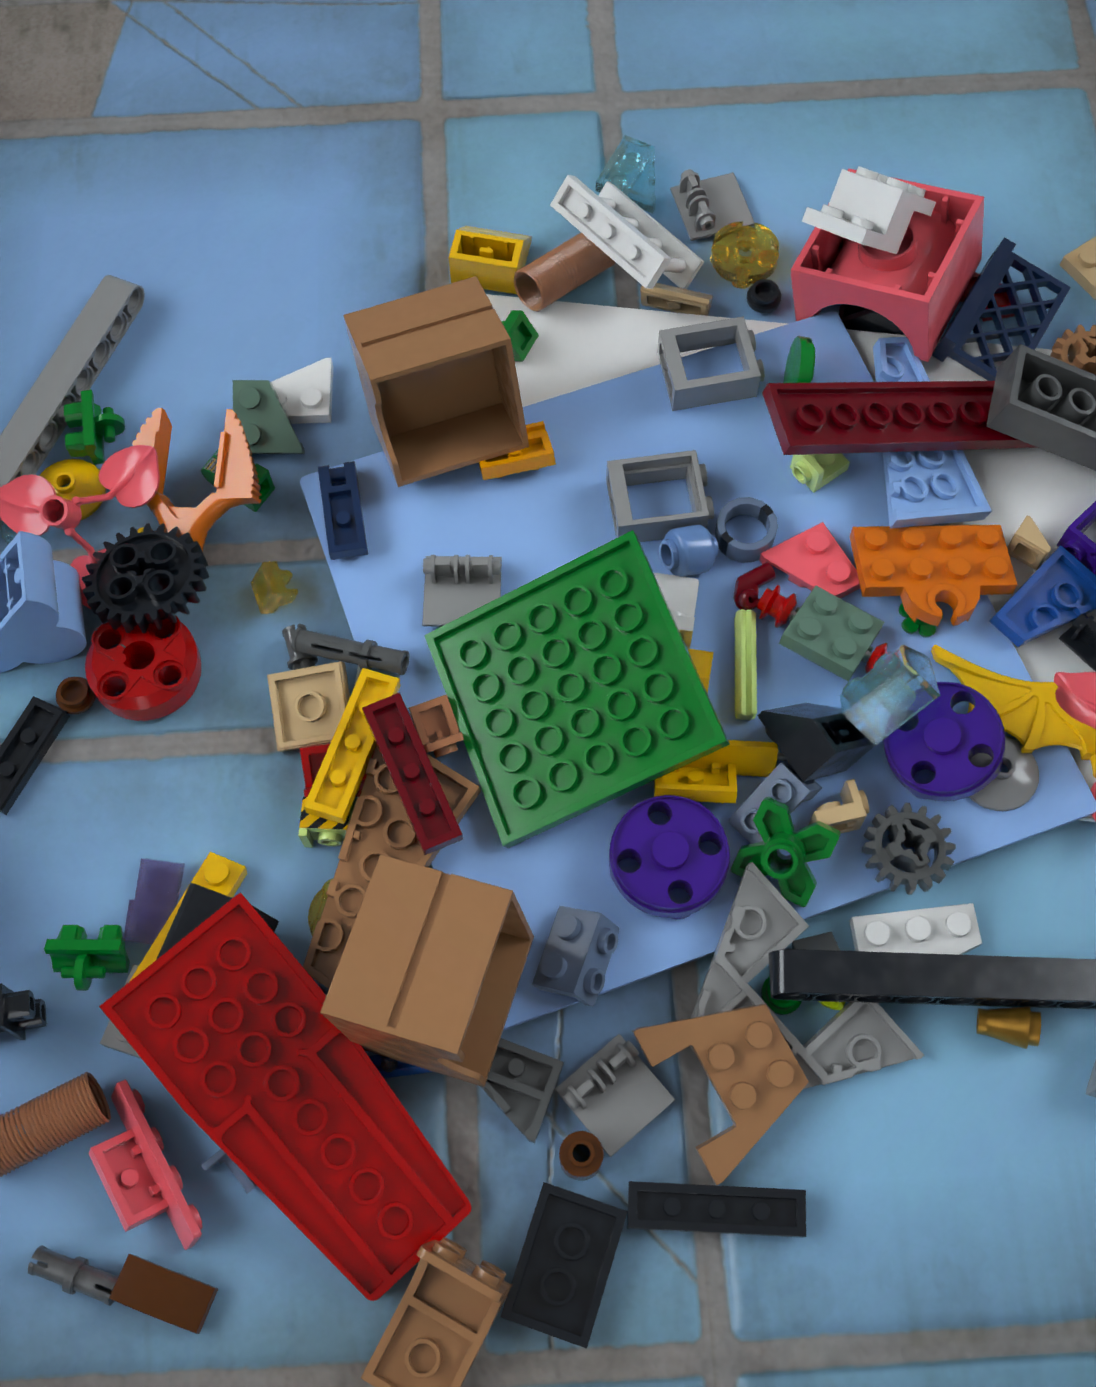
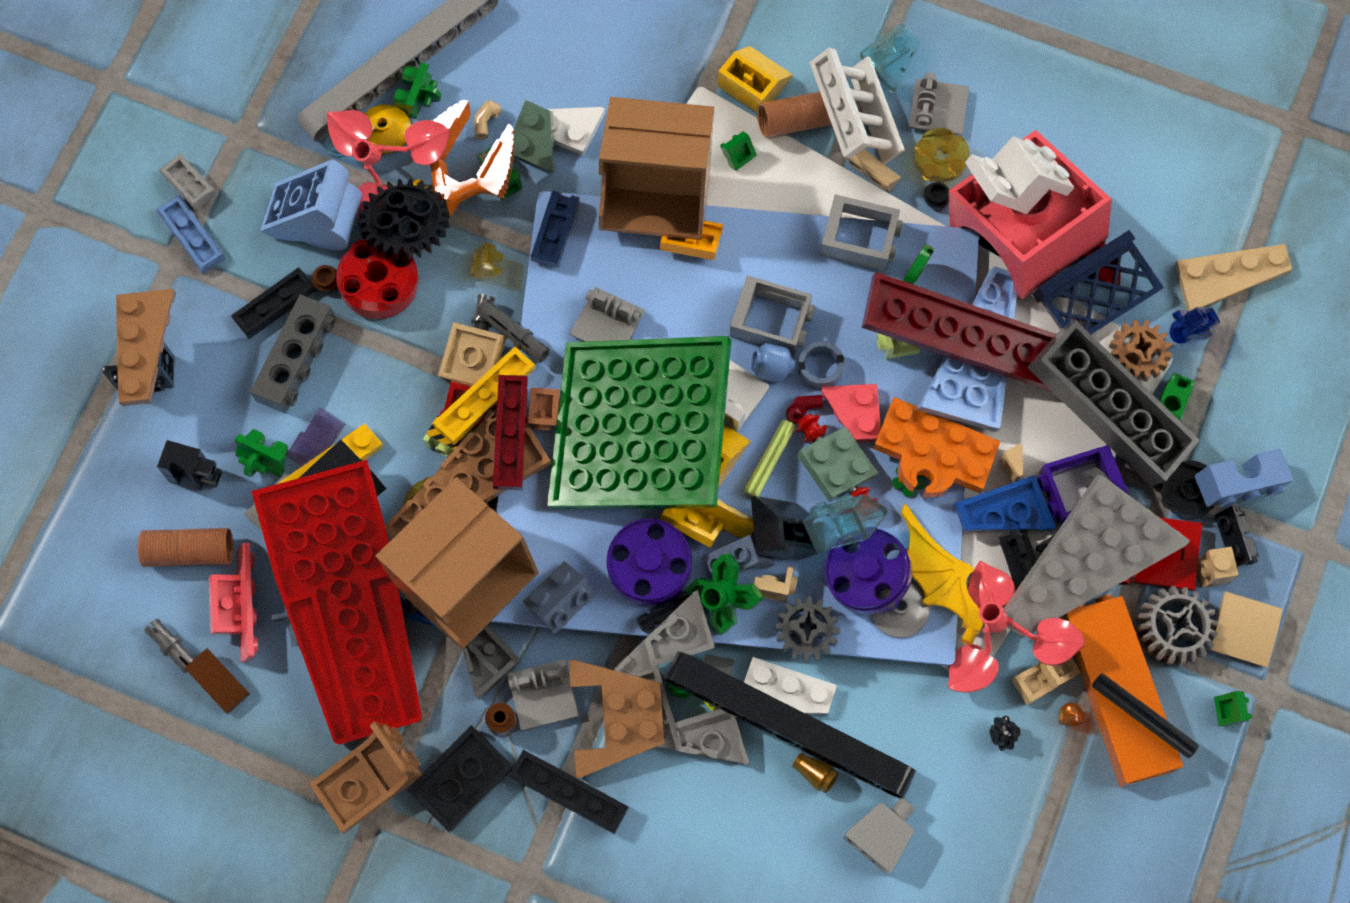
camera: 25 degrees right, 5 degrees up
none -> dark grey brick [250,294,336,413]
none -> tan arm [474,100,501,139]
none -> black axle [636,591,689,632]

